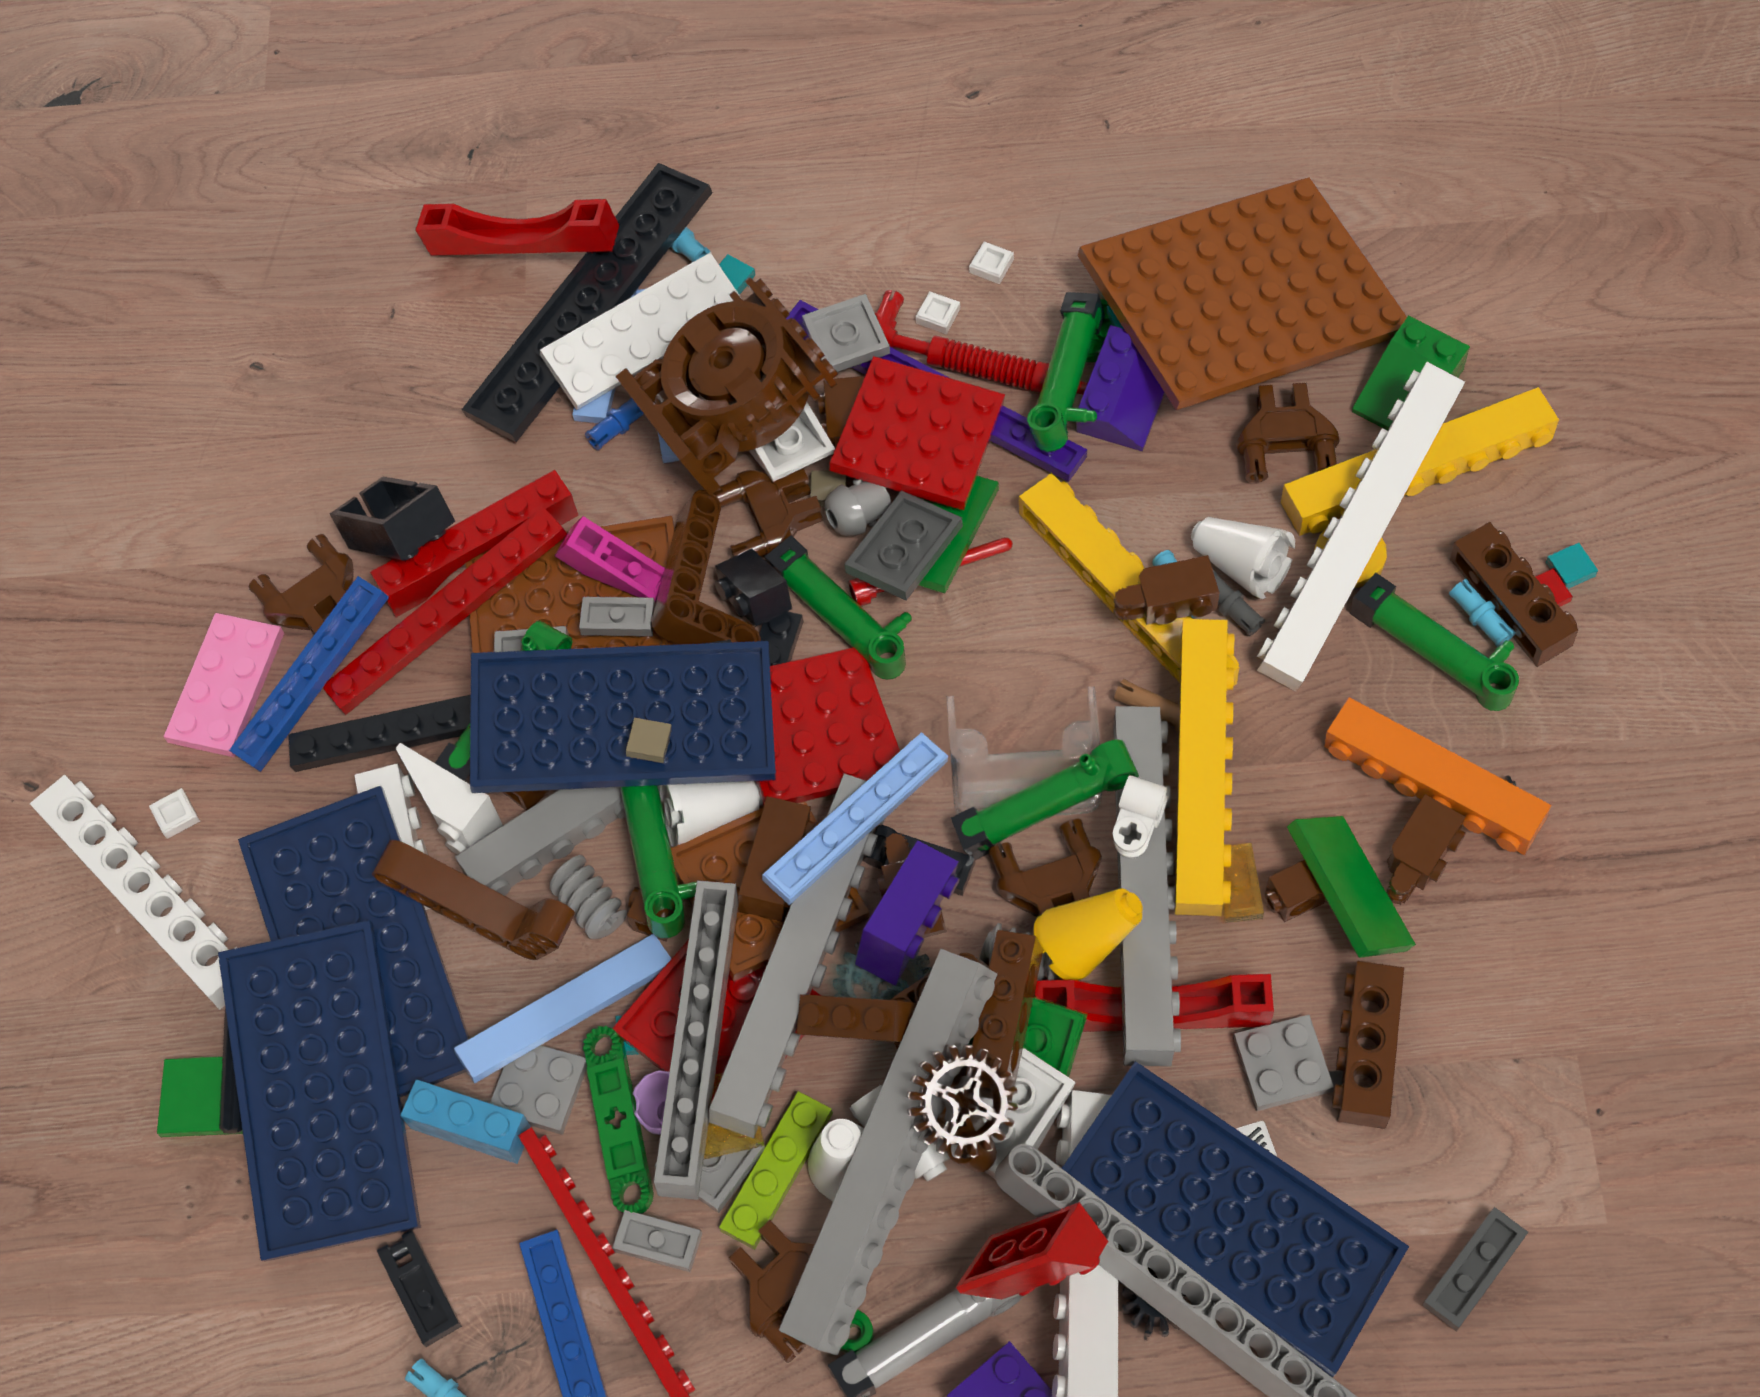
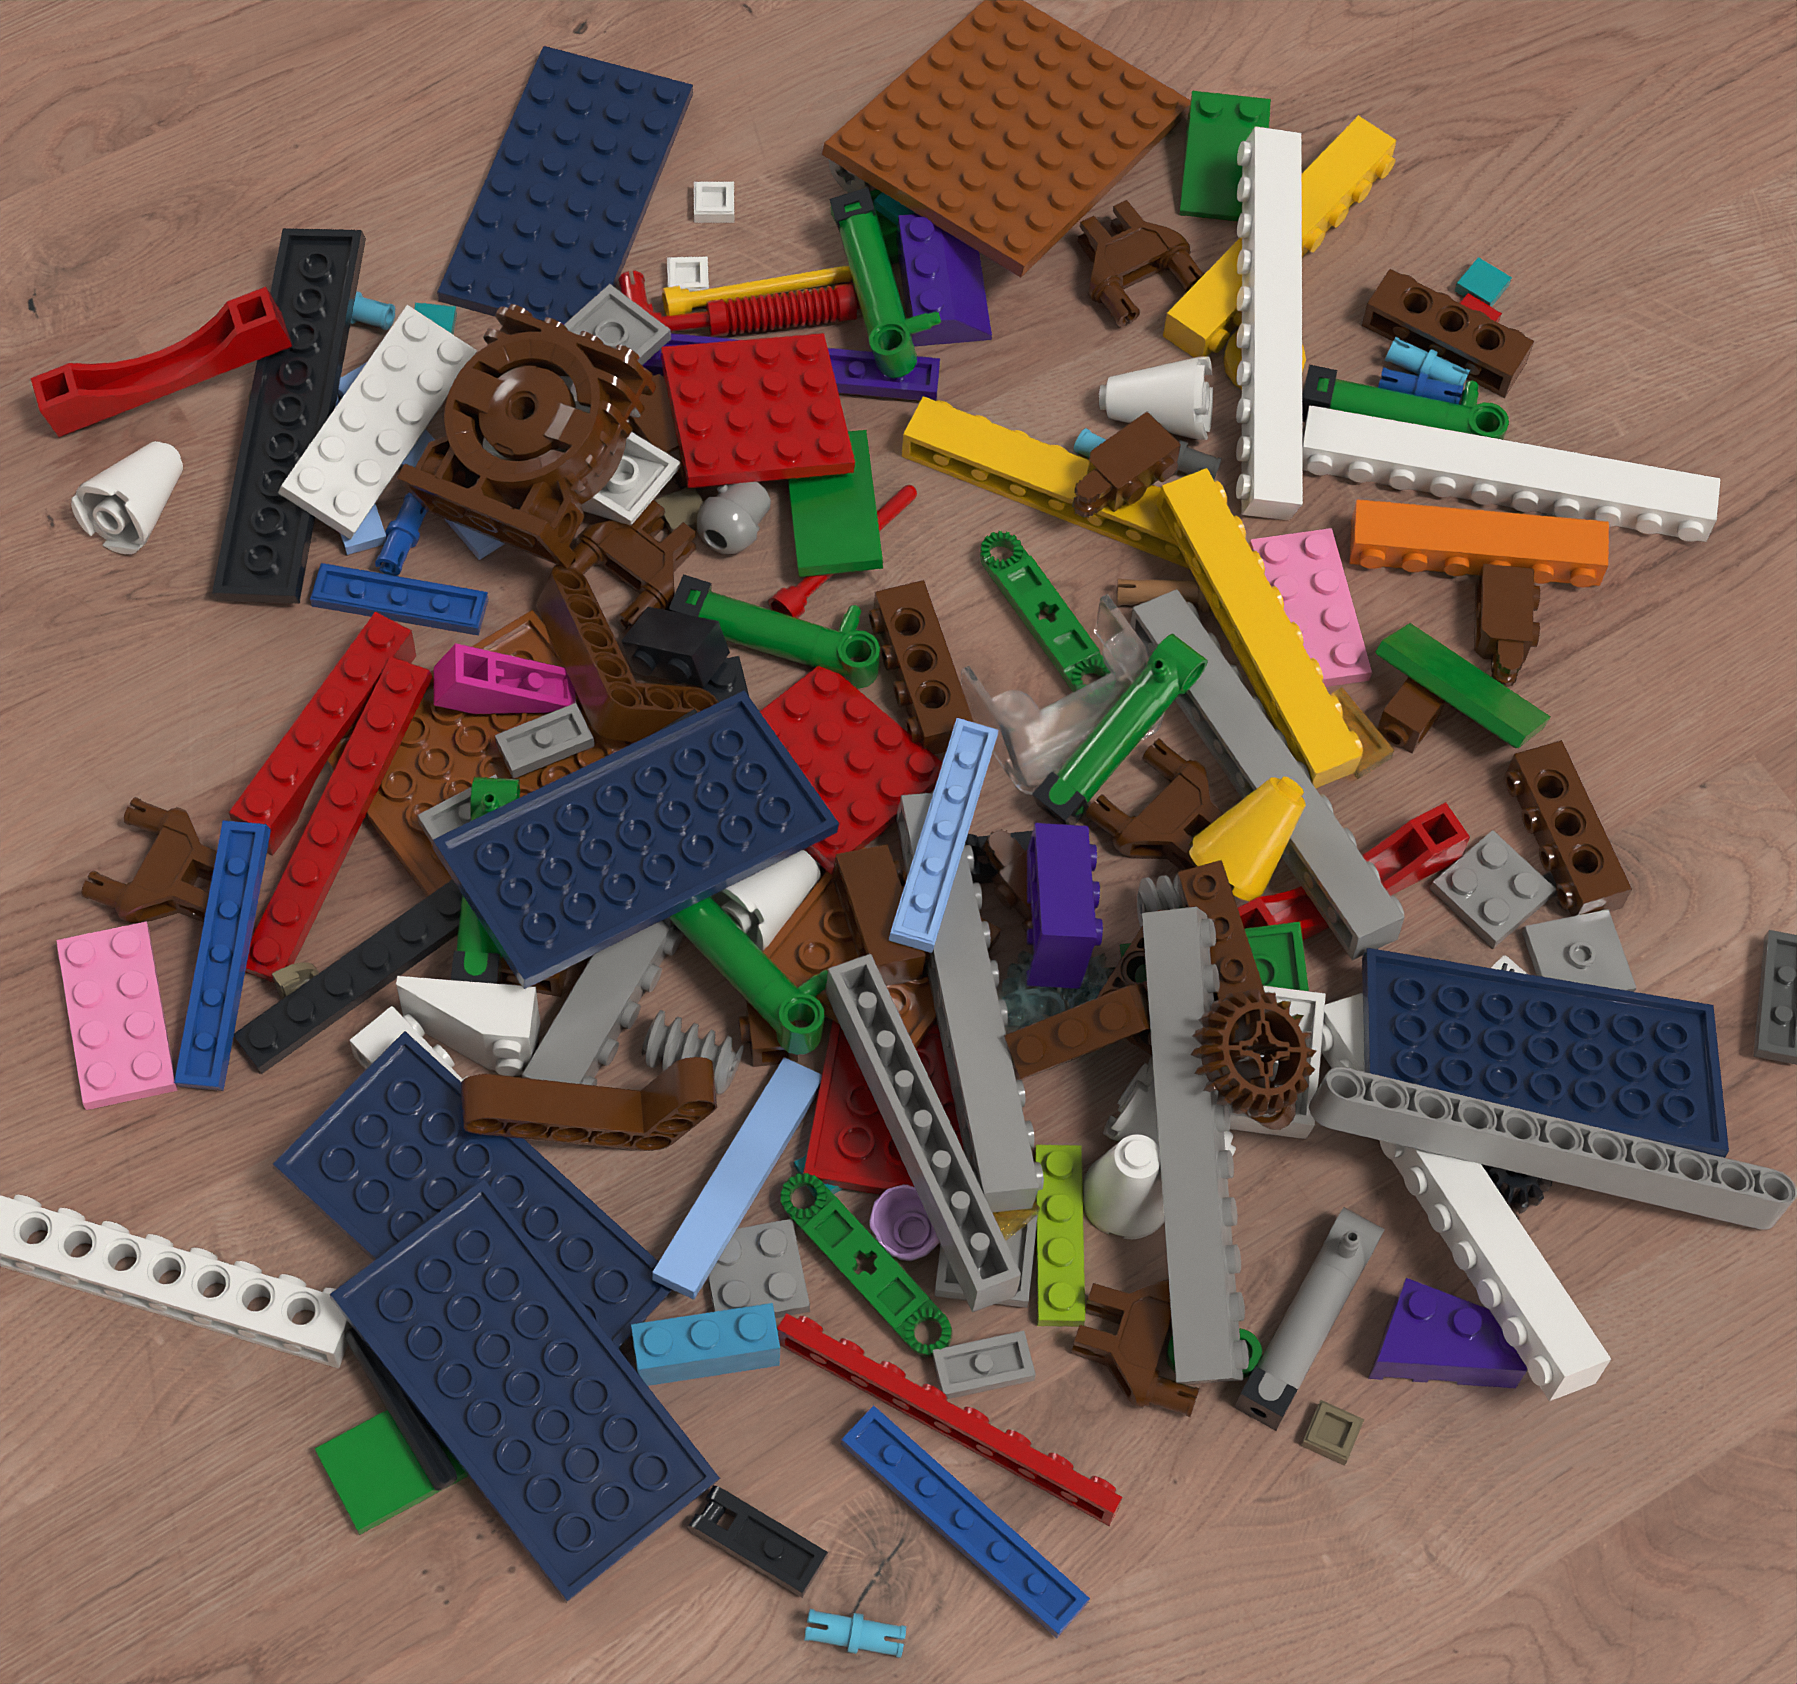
camera: 40 degrees left, 0 degrees up
white tile [149,788,200,839] -> none
black piece [330,476,456,561] -> none
dark tan tile [626,718,672,763] -> none
dark grey plate [845,491,963,601] -> none
red slope [956,1202,1108,1300] -> none
white piece [1113,775,1168,858] -> none
none -> white cone [71,441,183,554]
none -> dark tan tile [272,962,319,999]
none -> blue tile [310,563,489,636]
none -> dark blue plate [437,46,693,323]
none -> yellow piece [662,266,852,316]
none -> reddish brown brick [868,580,974,755]
none -> green piece [980,531,1115,703]
none -> bright pink plate [1249,528,1372,687]
none -> white brick [1302,405,1720,542]
none -> blue pin [1378,367,1464,405]
none -> light grey plate [1522,909,1636,992]

